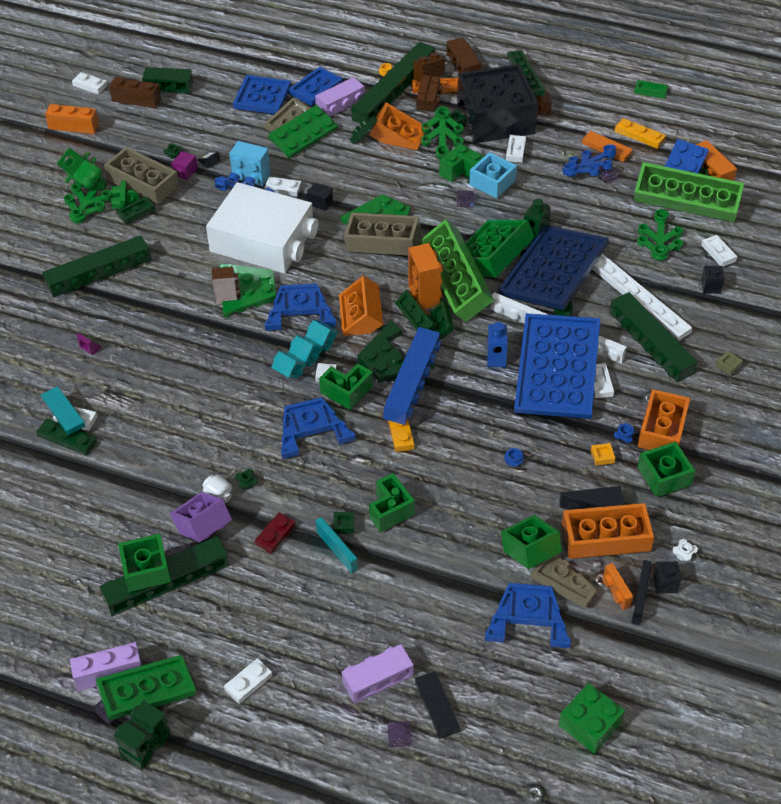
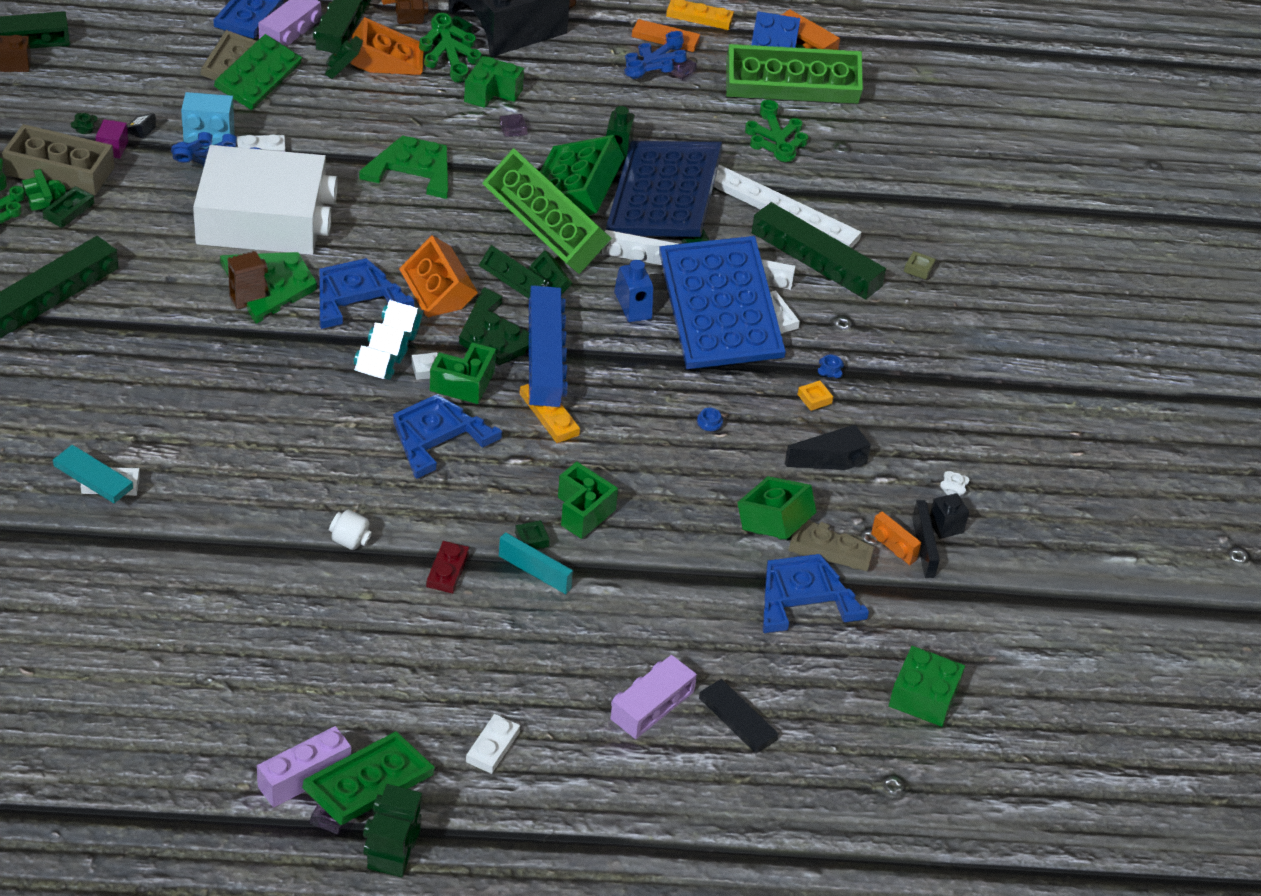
camera: 25 degrees left, 5 degrees down
dark green plate [36,418,97,456] -> none
magenta slope [76,333,101,355] -> none
dark green brick [99,536,229,617] -> none
green brick [118,533,171,592] -> none
medium lavender brick [169,492,232,542] -> none
blue plate [233,75,291,114] -> none
dark green plate [235,469,258,489] -> none
black brick [306,182,333,211] -> none
dark tan brick [344,213,421,255] -> none
clear purple plate [387,721,411,748] -> none
orange brick [408,243,443,309] -> none
medium azure brick [469,152,517,199] -> none
white plate [506,135,526,163] -> none
orange brick [561,503,654,559] -> none
green brick [637,441,695,497] -> none
orange brick [638,389,690,450] -> none
white plate [701,235,737,267] -> none
black brick [701,266,724,294] -> none

